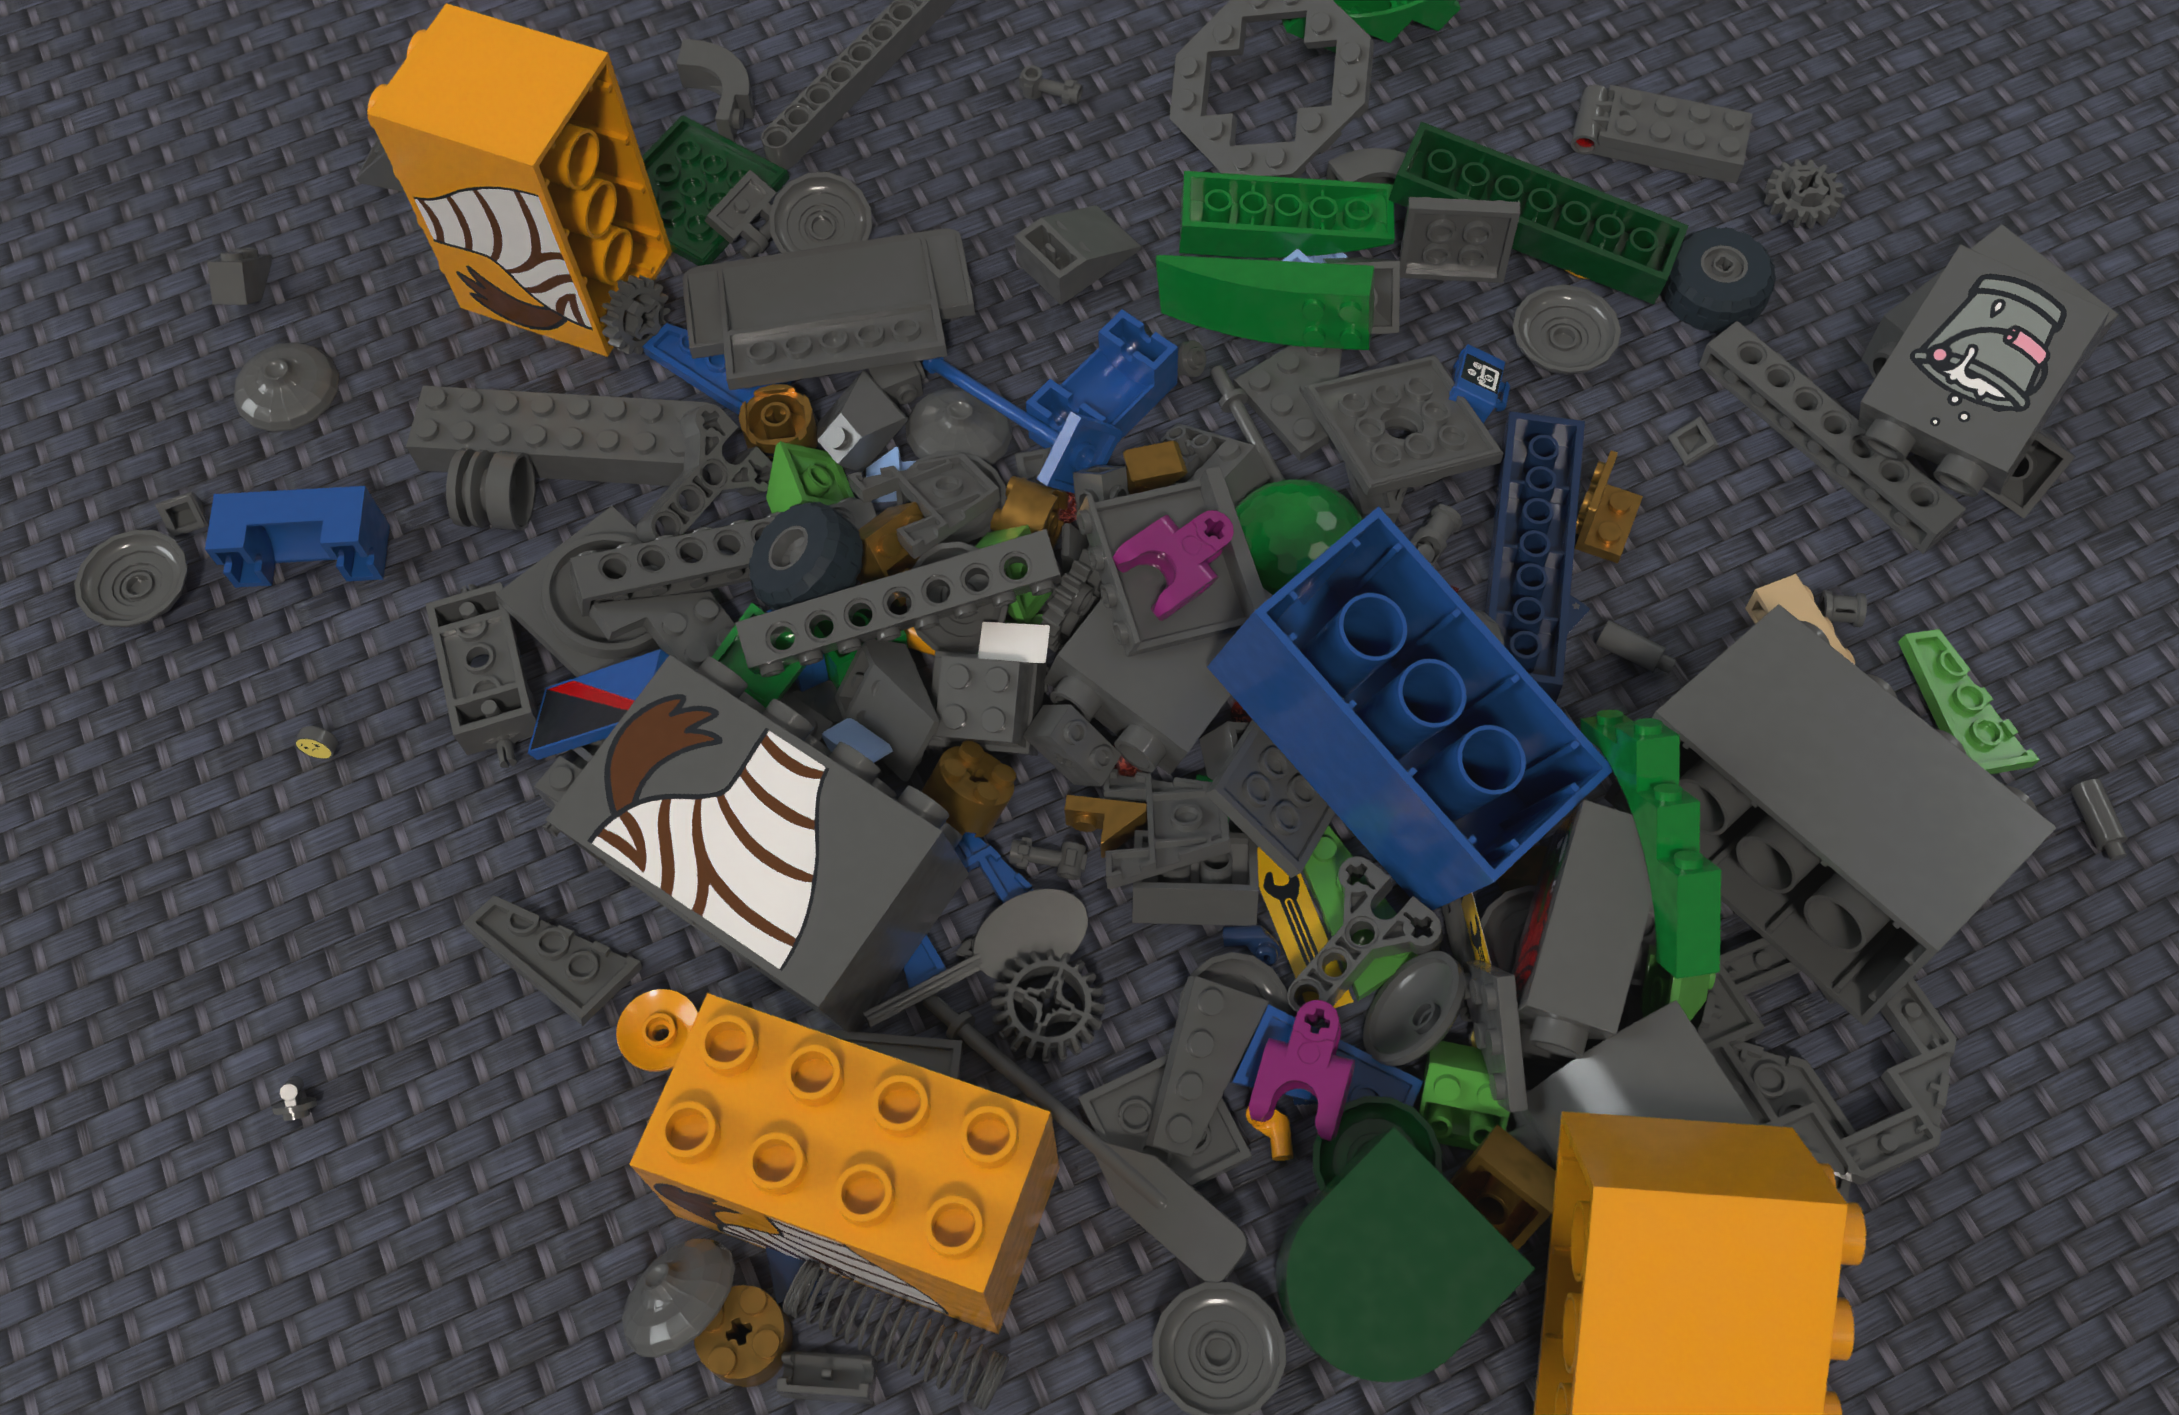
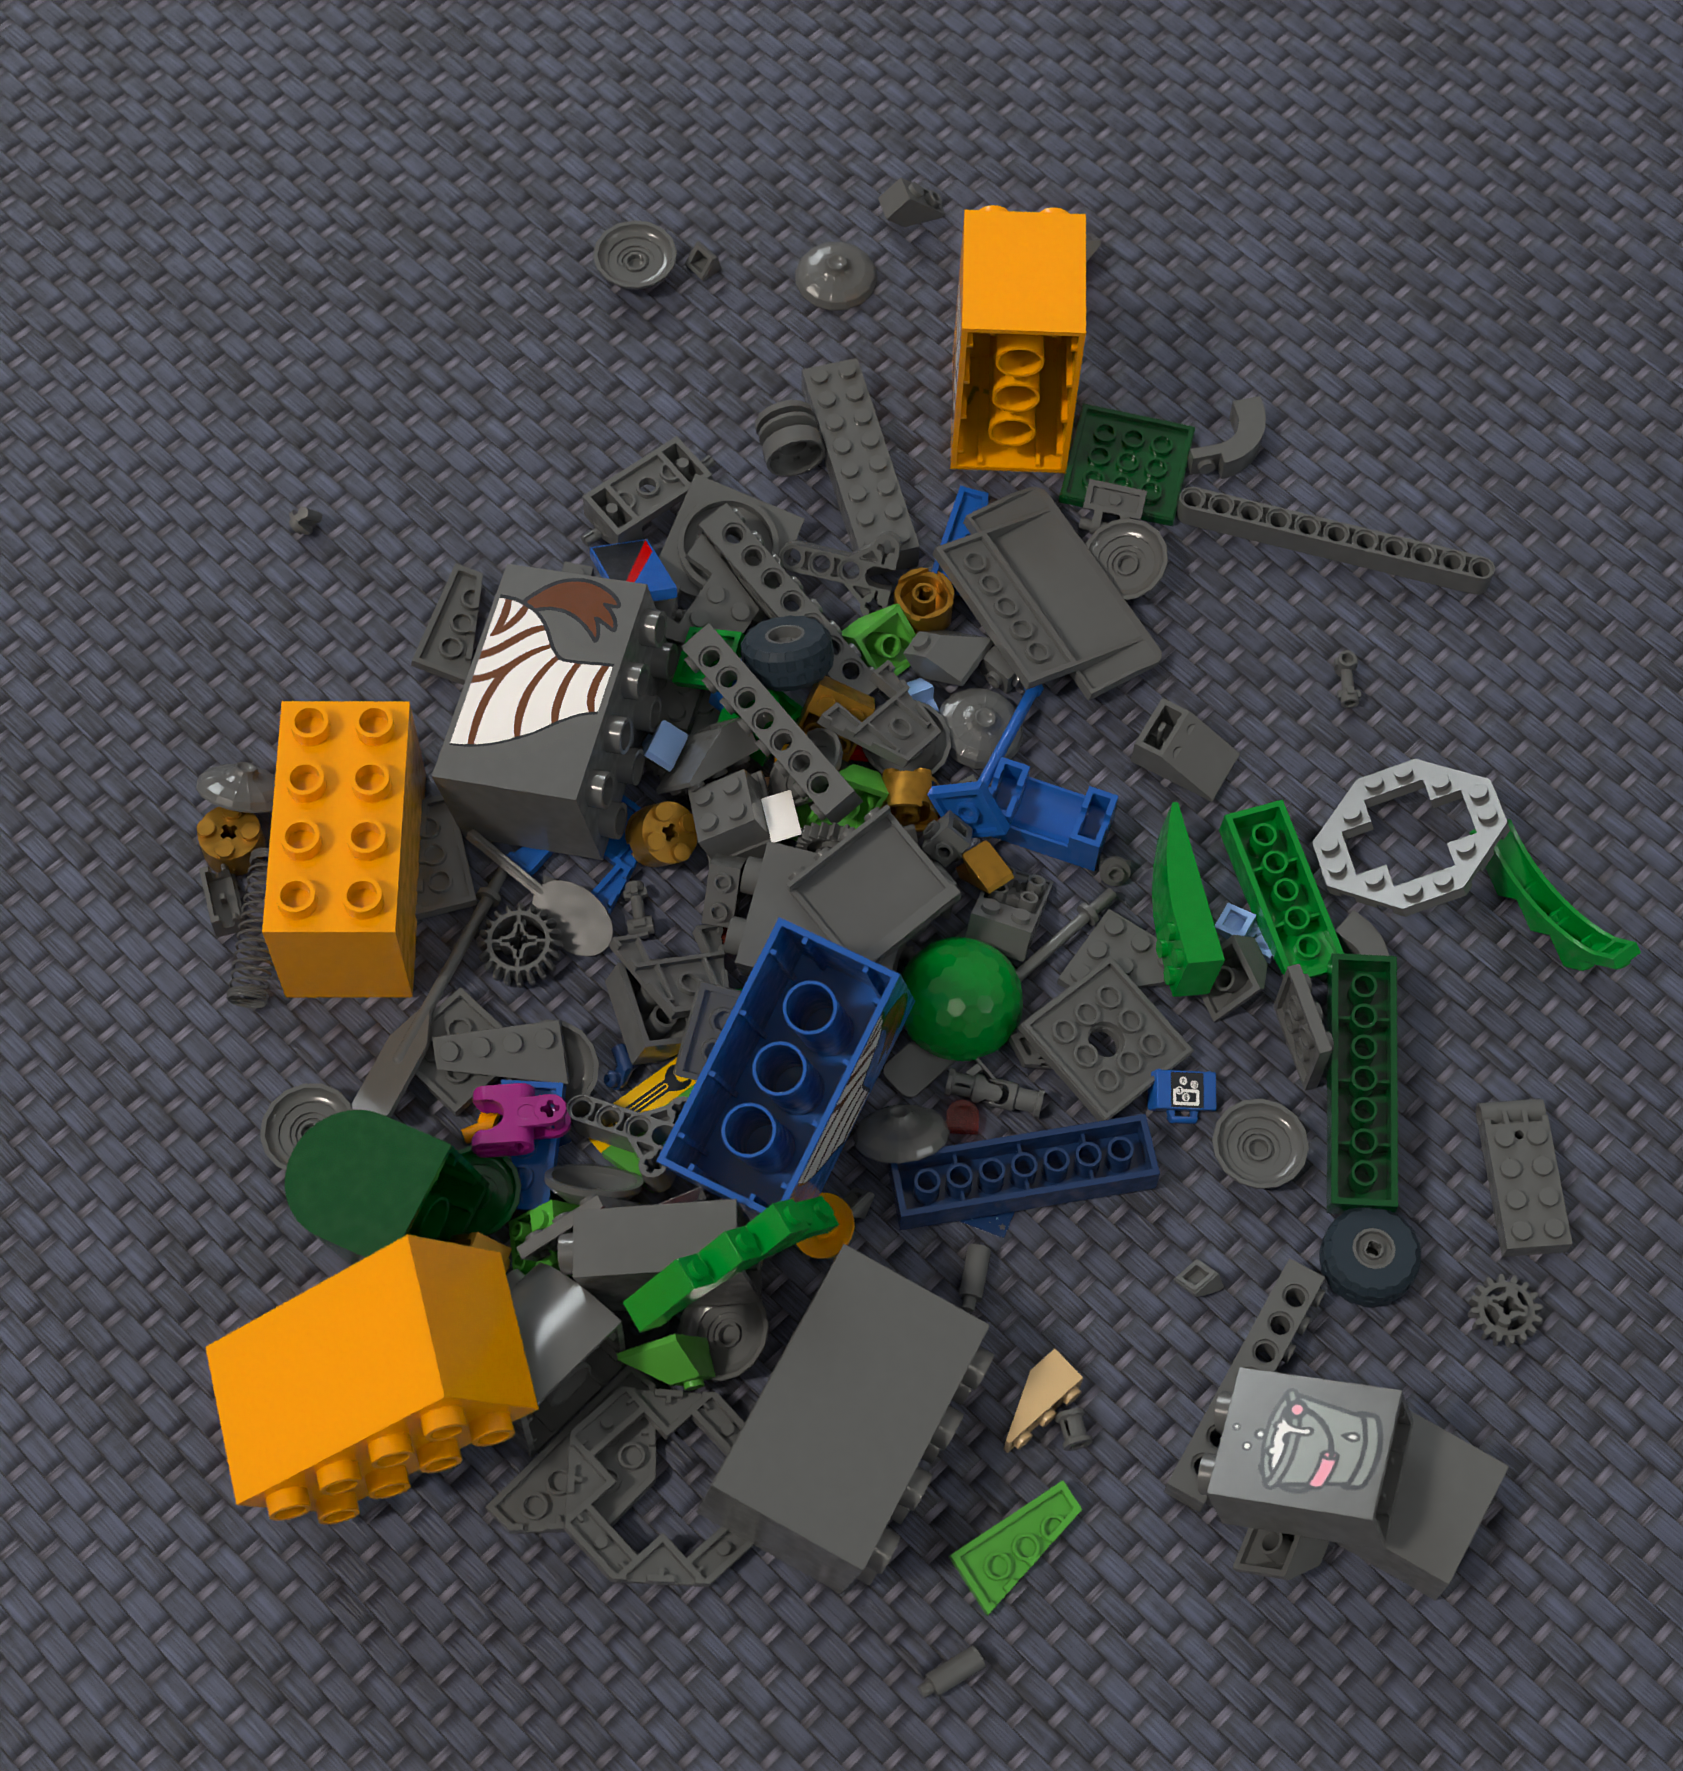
camera: 65 degrees right, 0 degrees up
blue piece [205,486,390,588] -> none
tile [294,726,338,759] -> none
dark grey gear [600,275,670,355] -> none
light orange dish [616,989,698,1072] -> none
pearl gold slope [1064,795,1147,858] -> none
magenta piece [1113,510,1234,621] -> none
pearl gold bracket [1574,450,1643,564] -> none

